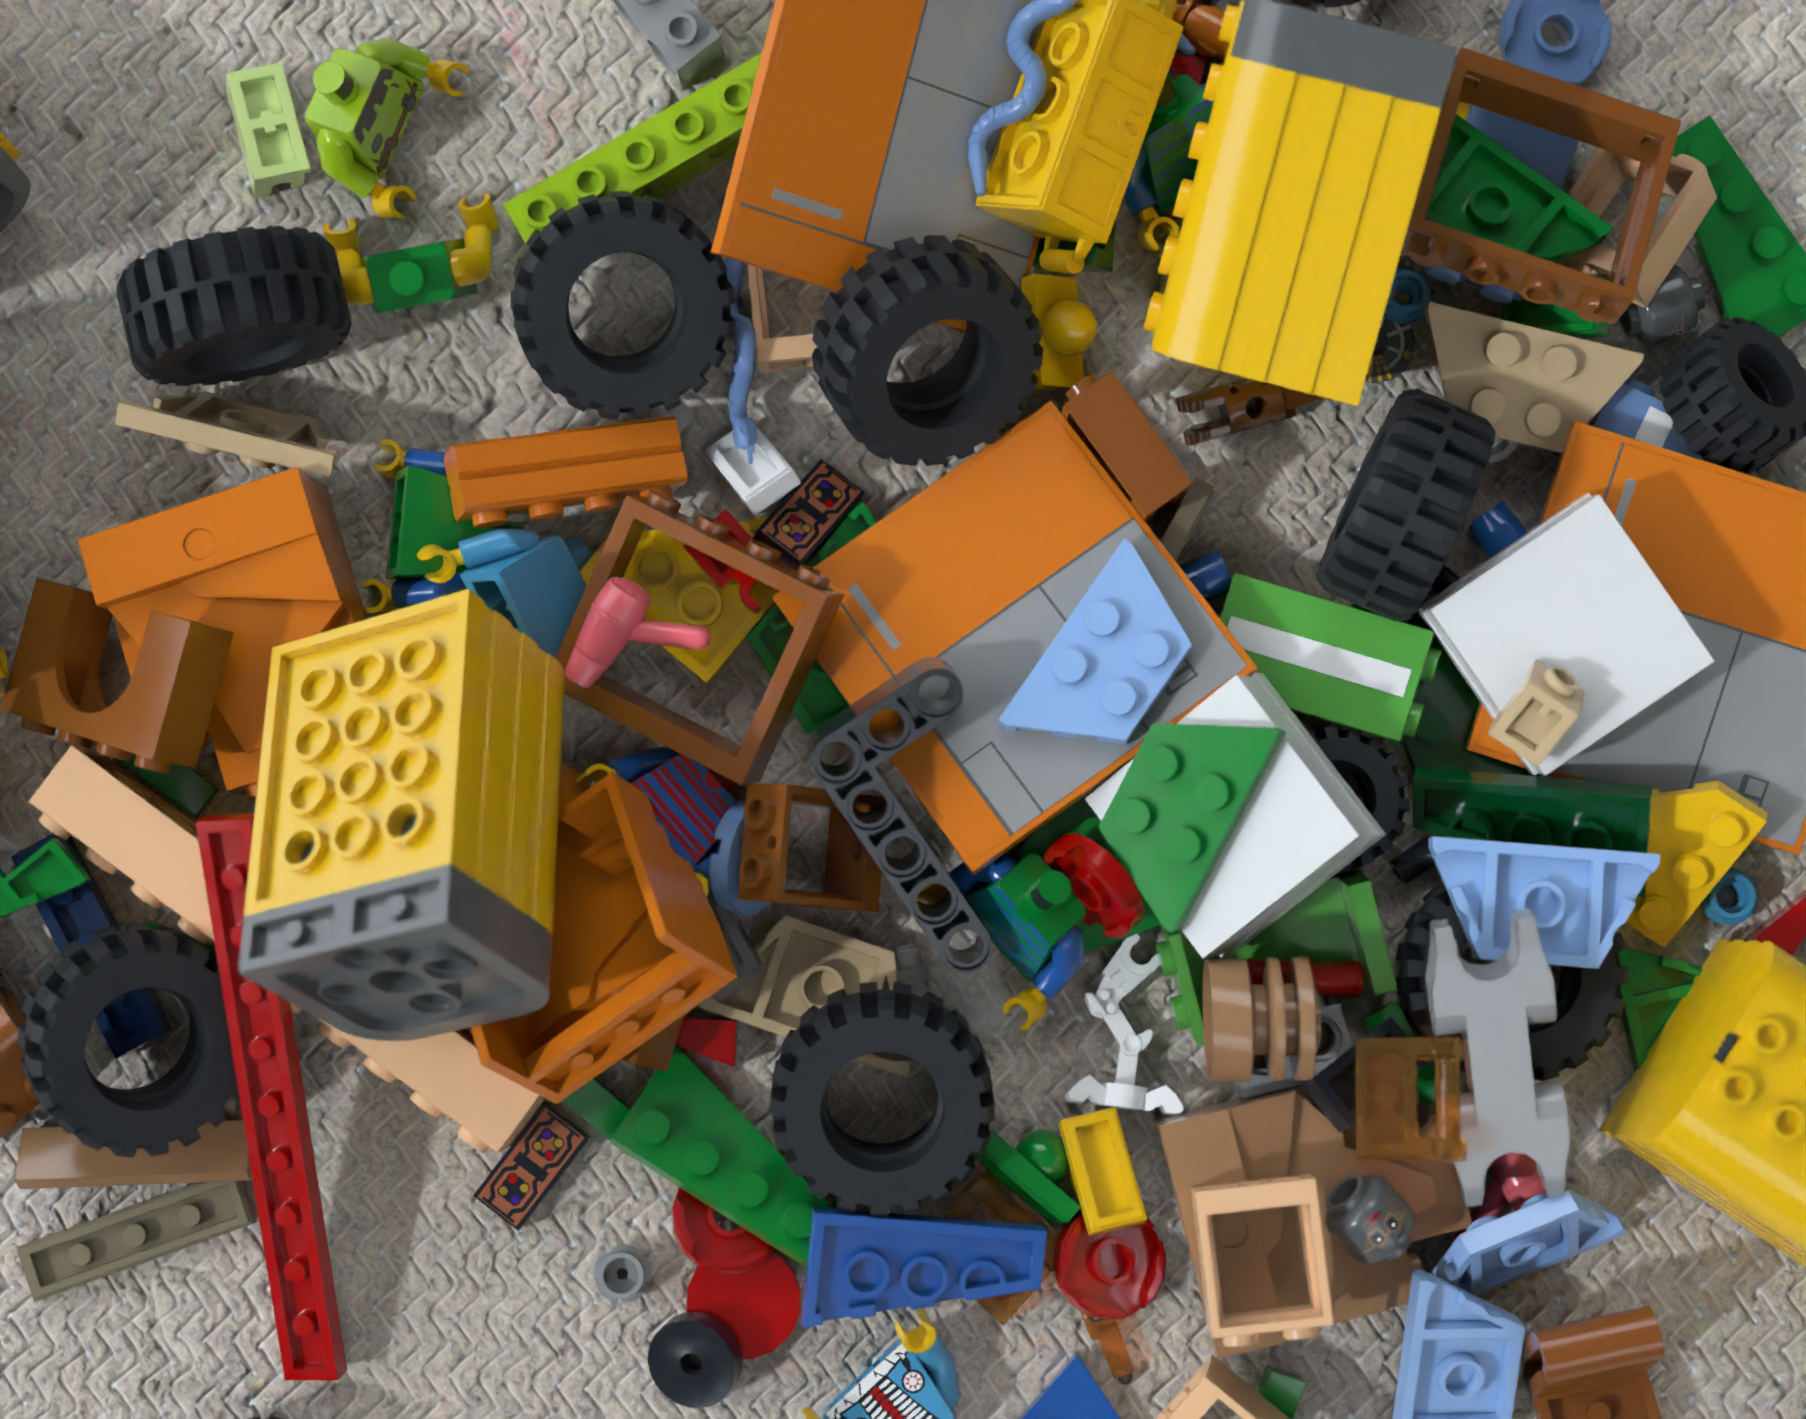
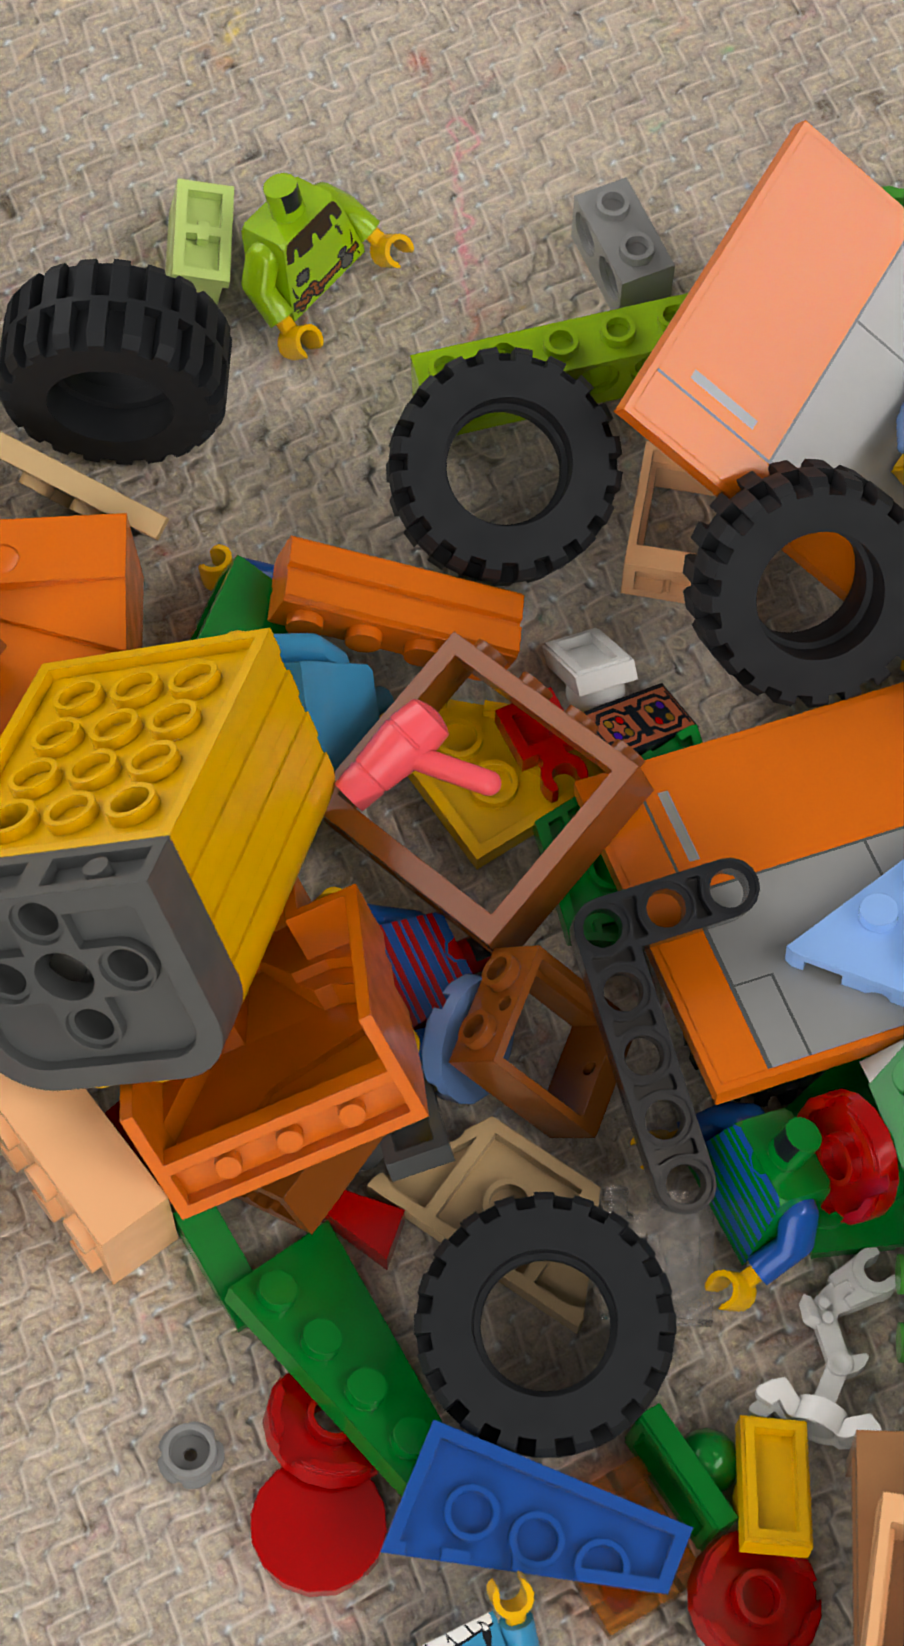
camera: 15 degrees right, 20 degrees down
torso [323,193,499,313] -> none
tile [473,1103,591,1231] -> none
black piece [648,1312,743,1408] -> none
medium blue animal [719,201,757,464] -> none

